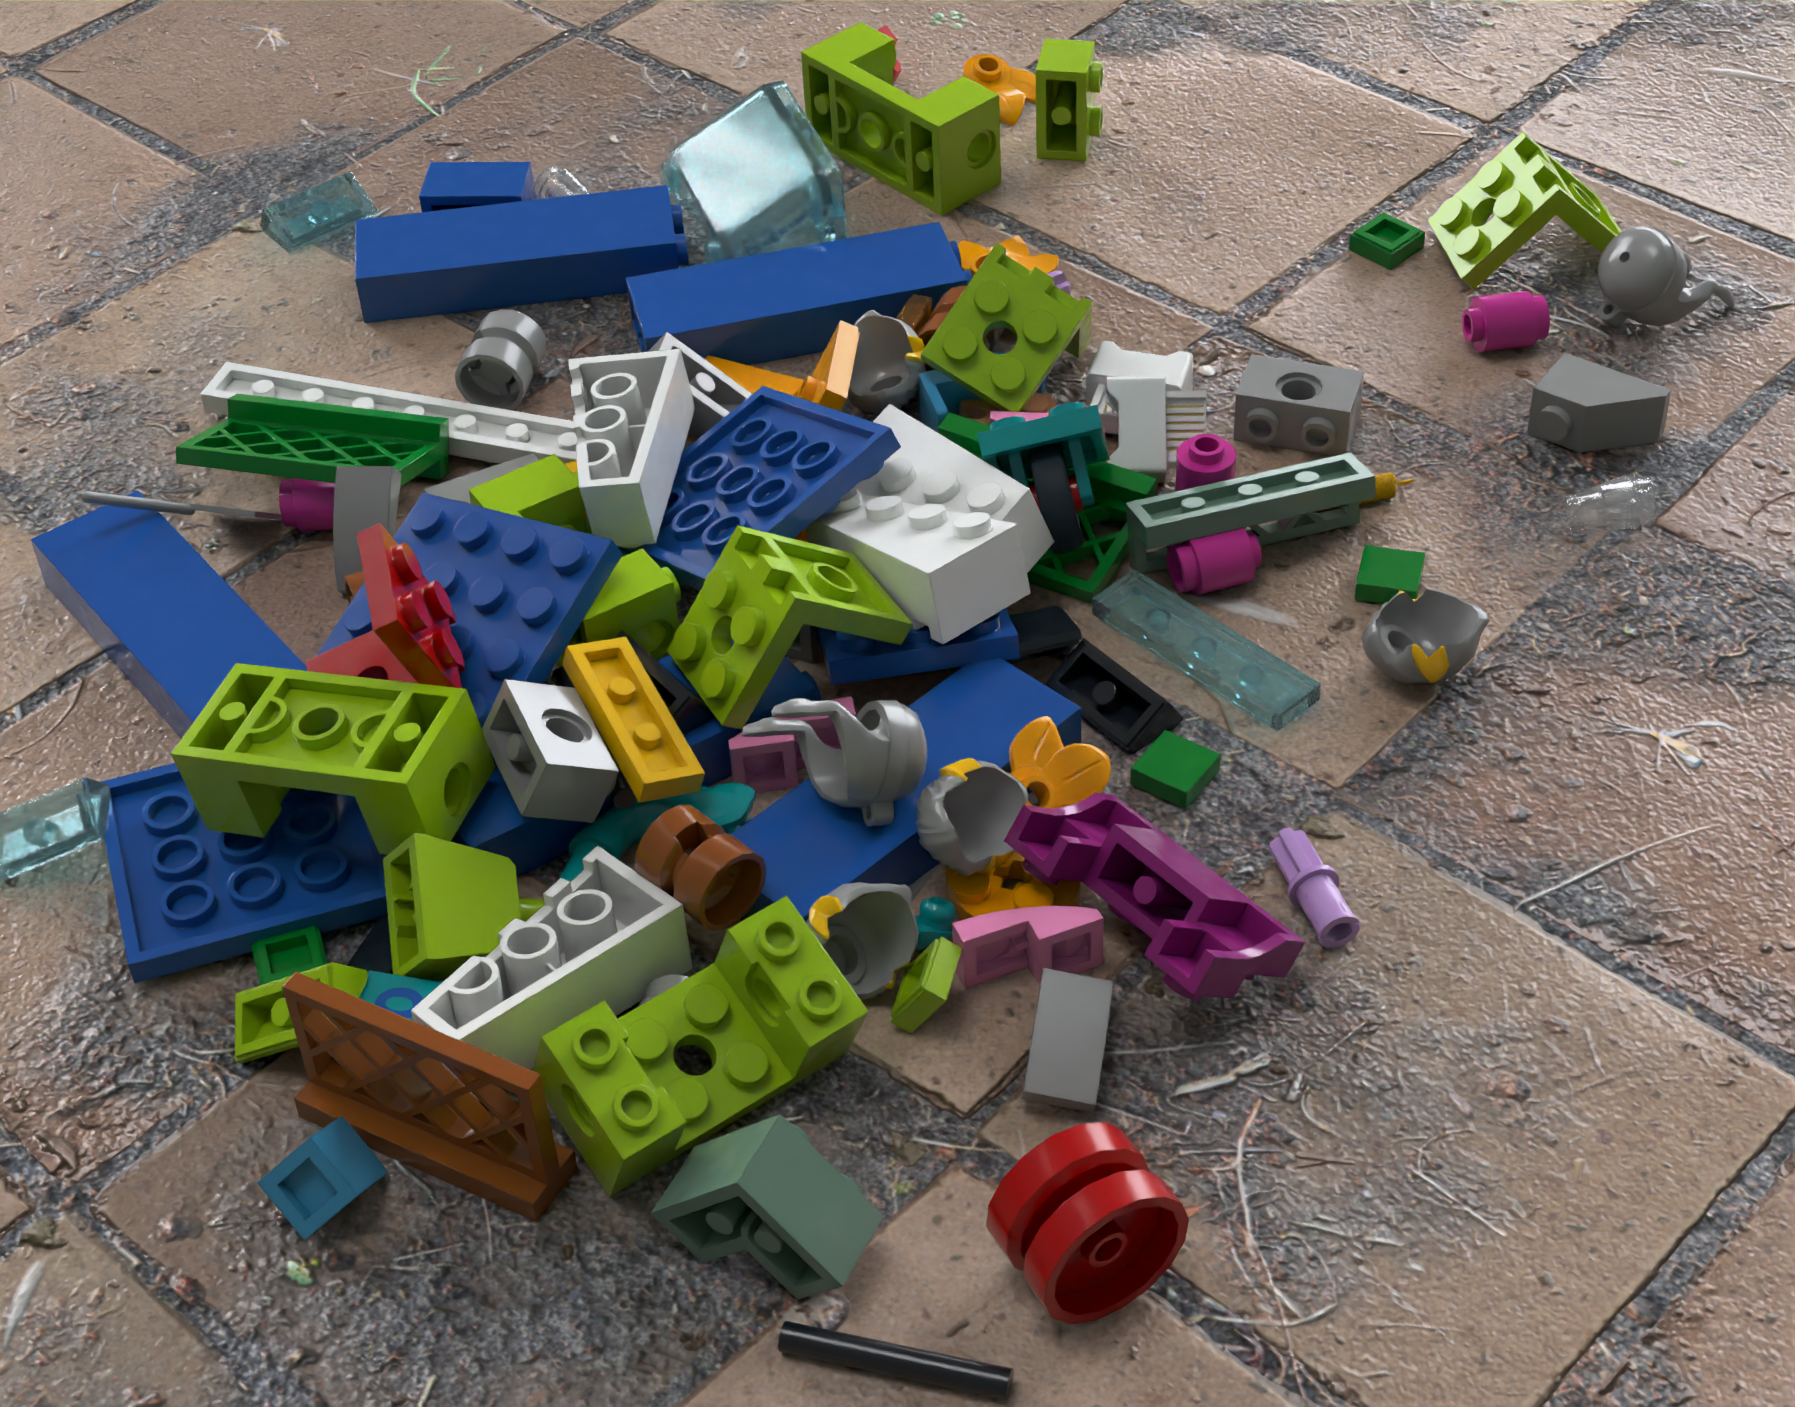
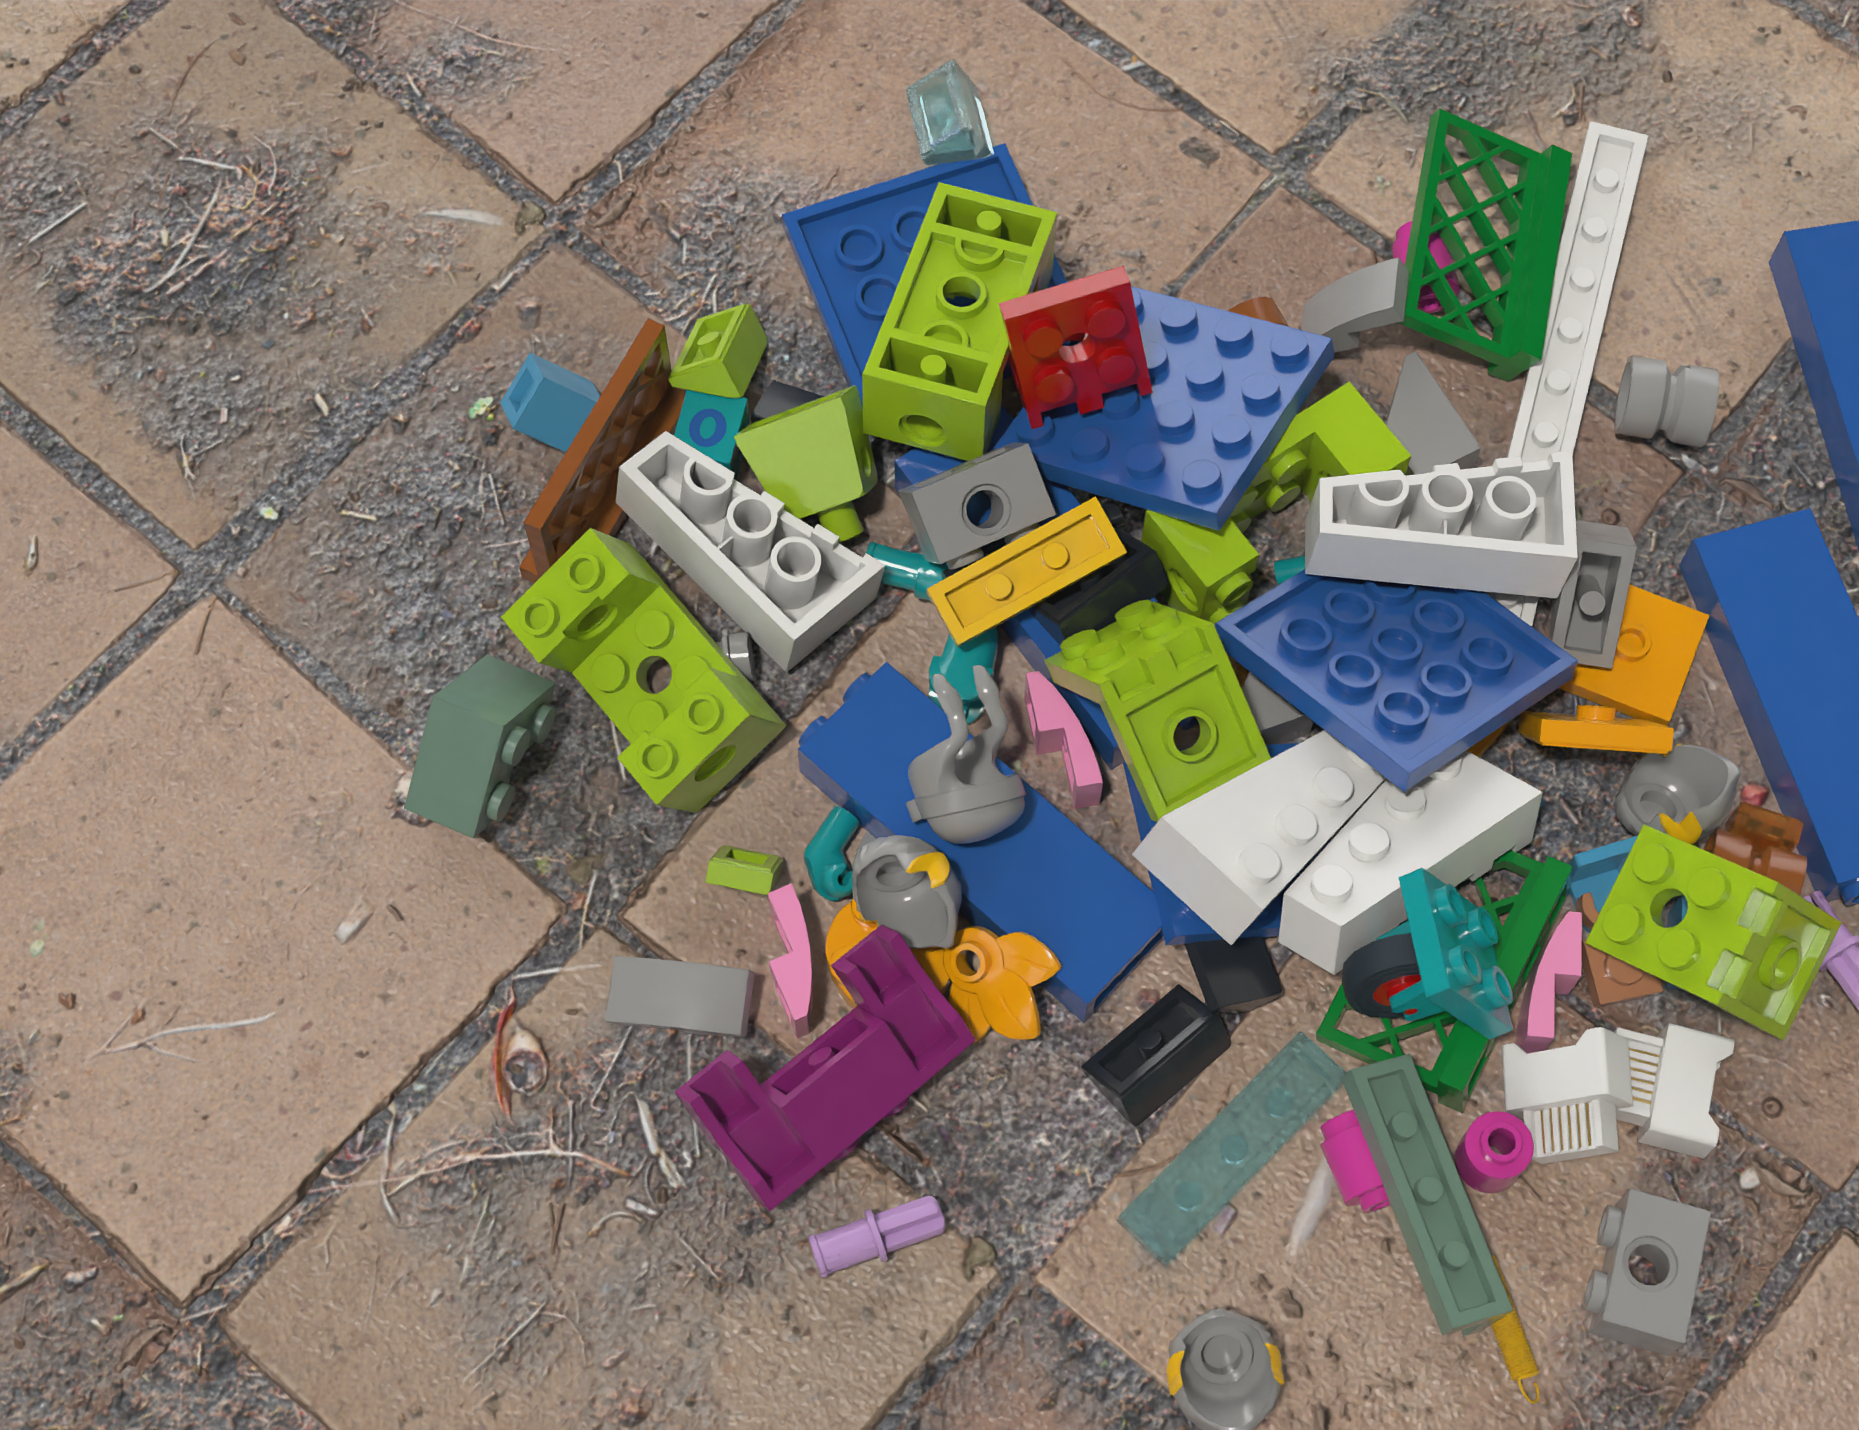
camera: 85 degrees right, 25 degrees up
blue brick [31,490,307,739] -> none
light grey piece [80,491,282,520] -> none
green tile [251,925,328,985] -> none
dark orange wheel [635,804,767,931] -> none
black bar [778,1321,1014,1400] -> none
light grey hair [806,882,918,1000] -> none
red wheel [986,1122,1189,1324] -> none
green tile [1130,730,1221,809] -> none
green tile [1355,545,1425,604] -> none

